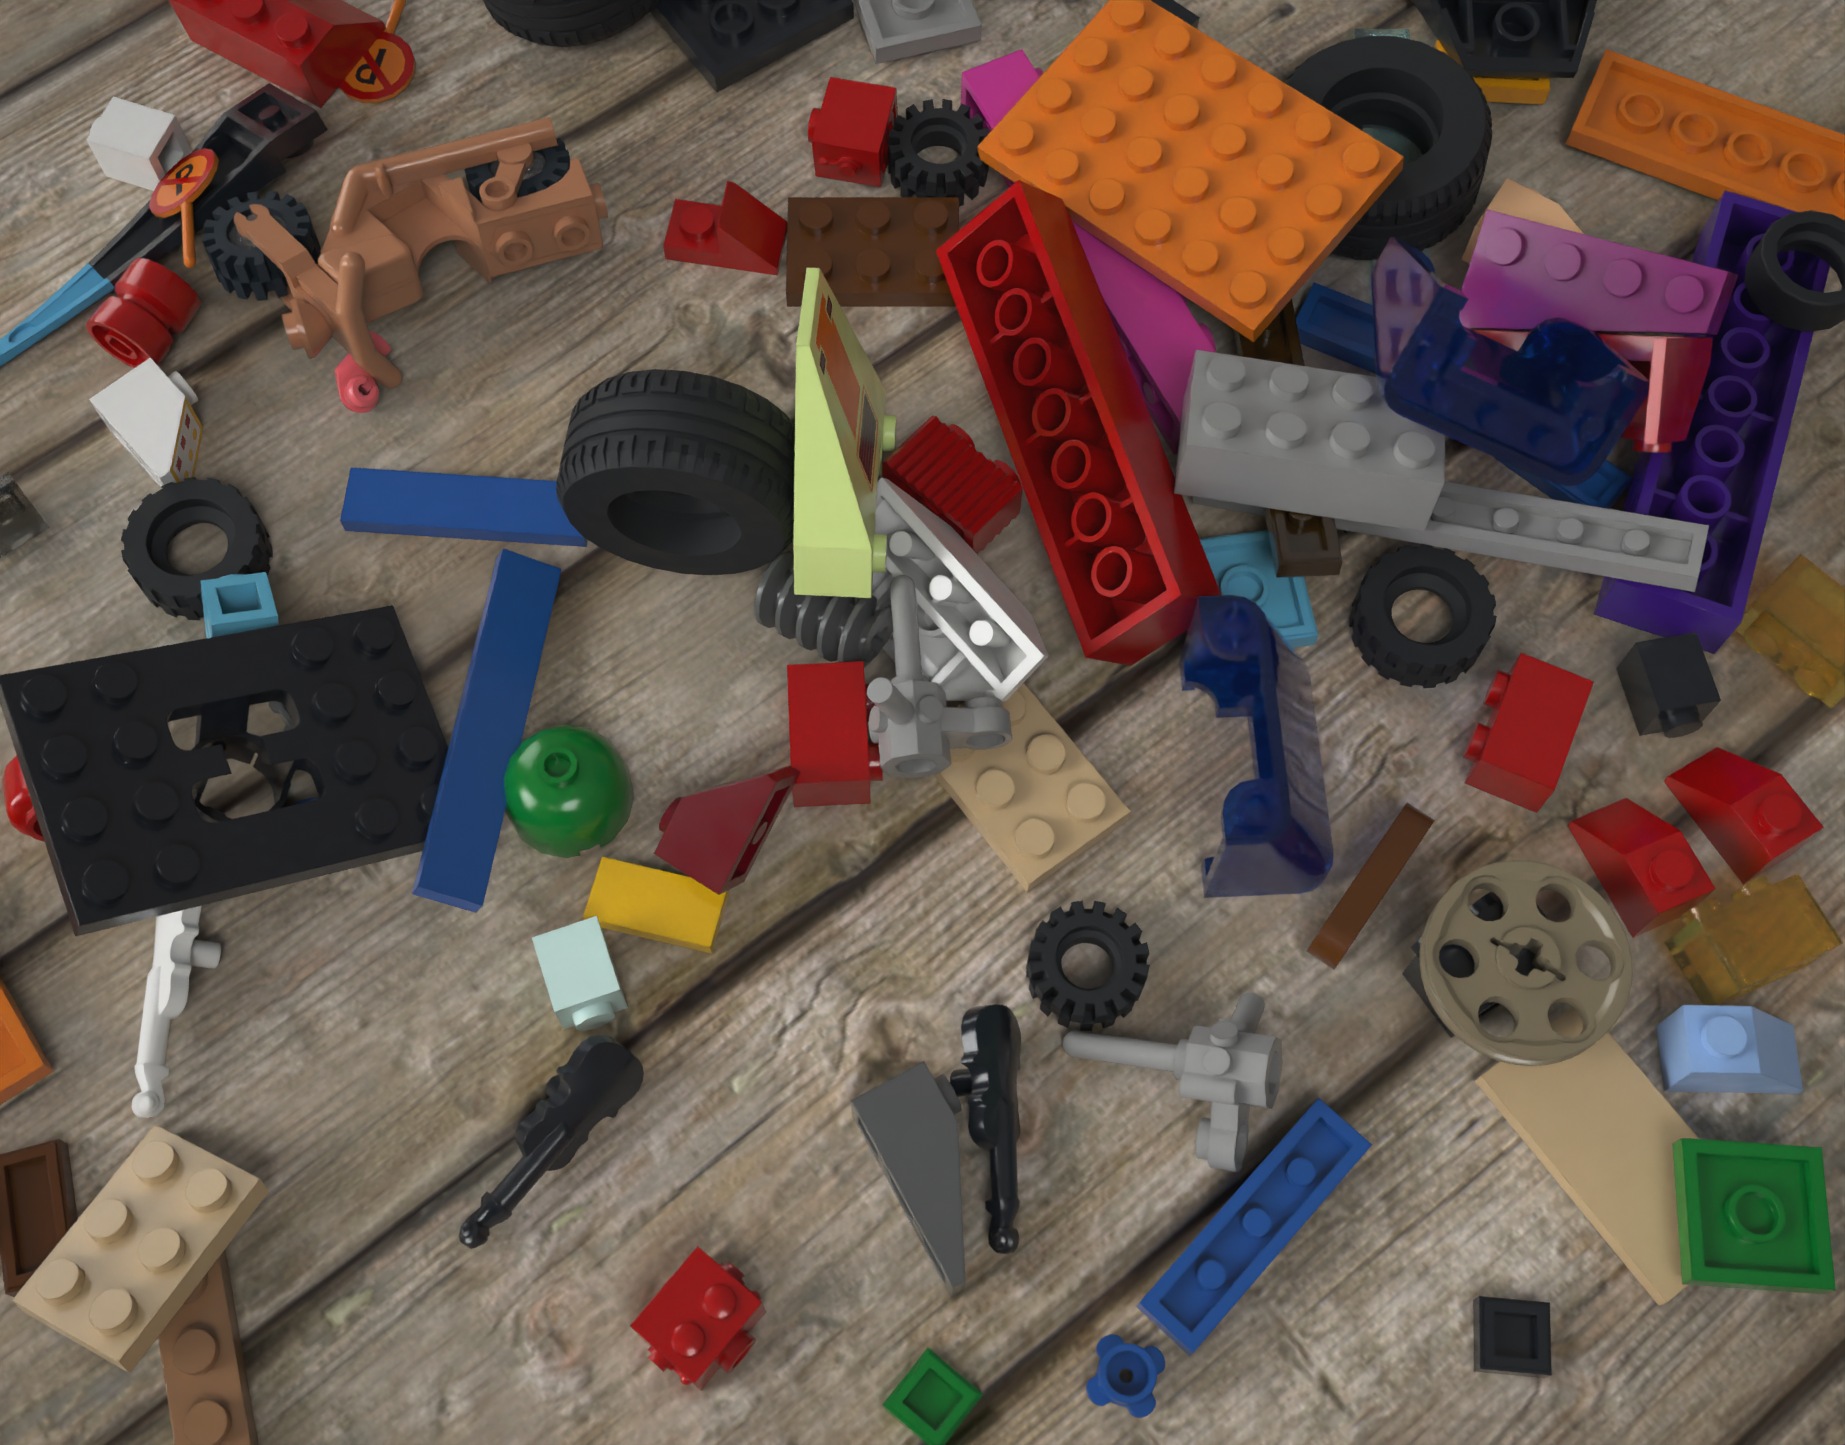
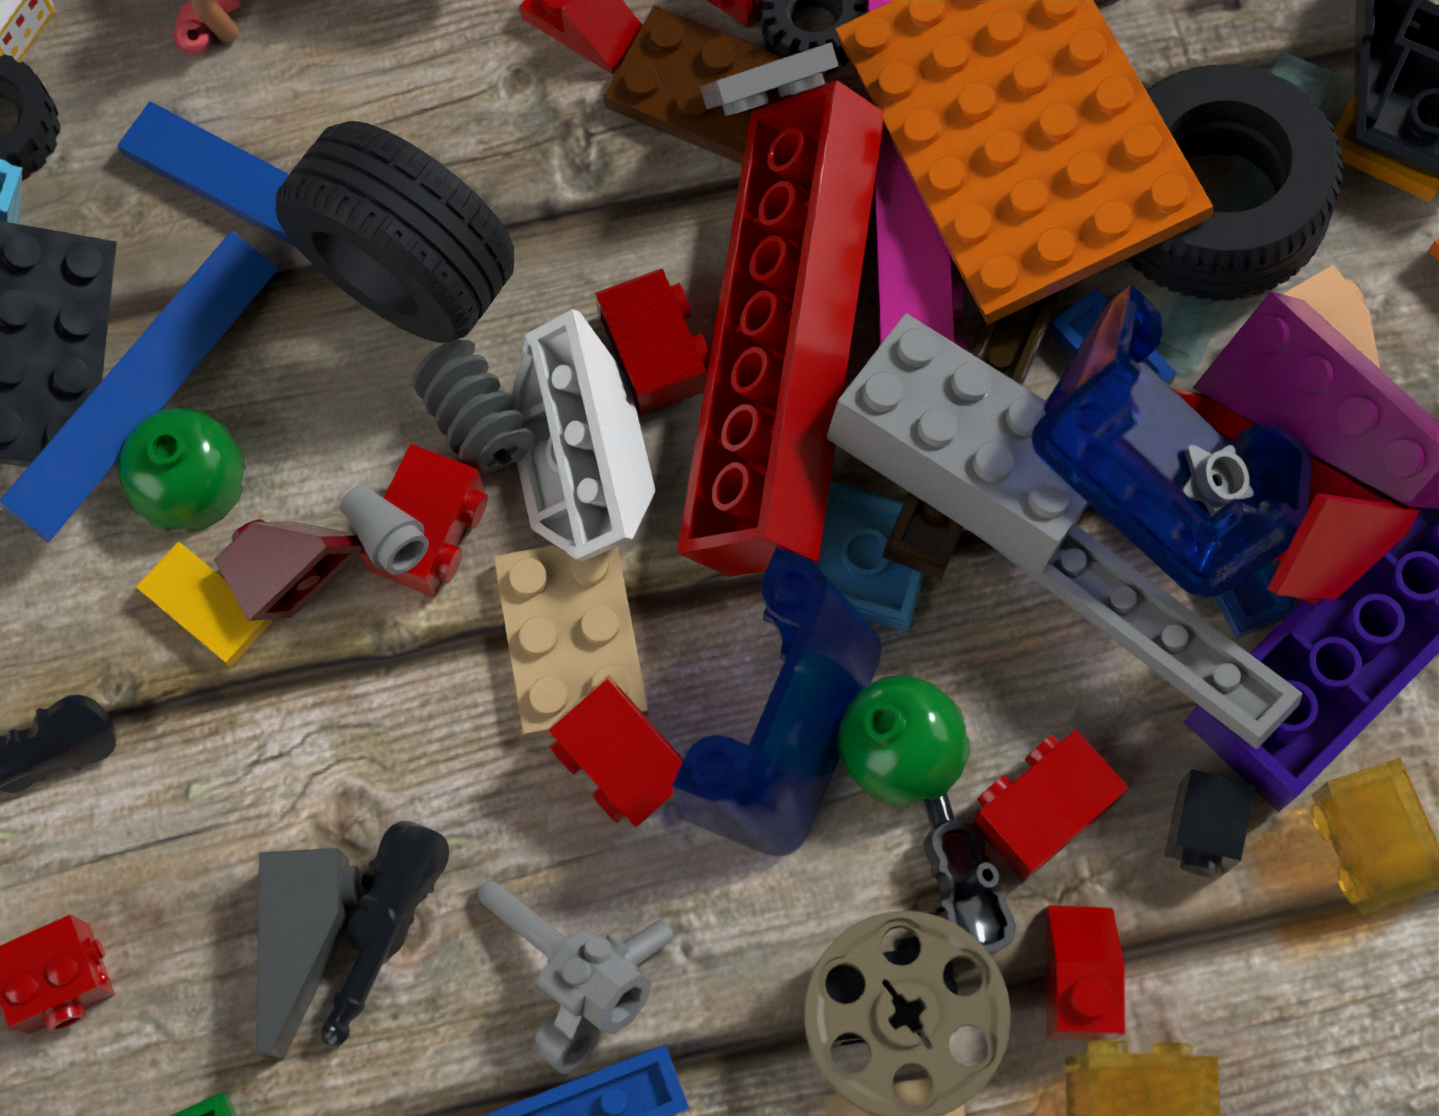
camera: 30 degrees right, 5 degrees up
light aqua brick [532,916,628,1031] -> none
yellowish green wedge [793,267,897,598] -> none
light grey piece [867,575,1012,778] -> none
black tyre [1026,900,1150,1031] -> none
reddish brown beam [1306,802,1435,970] -> none
black tyre [1349,544,1497,688] -> none
red slope [1663,747,1824,885] -> none
none -> light grey cone [340,484,429,575]
none -> red brick [548,674,694,828]
none -> light grey plate [700,42,839,116]
none -> green cylinder [838,675,970,808]
none -> black piece [923,792,1016,955]
none -> light grey plate [1180,444,1254,523]

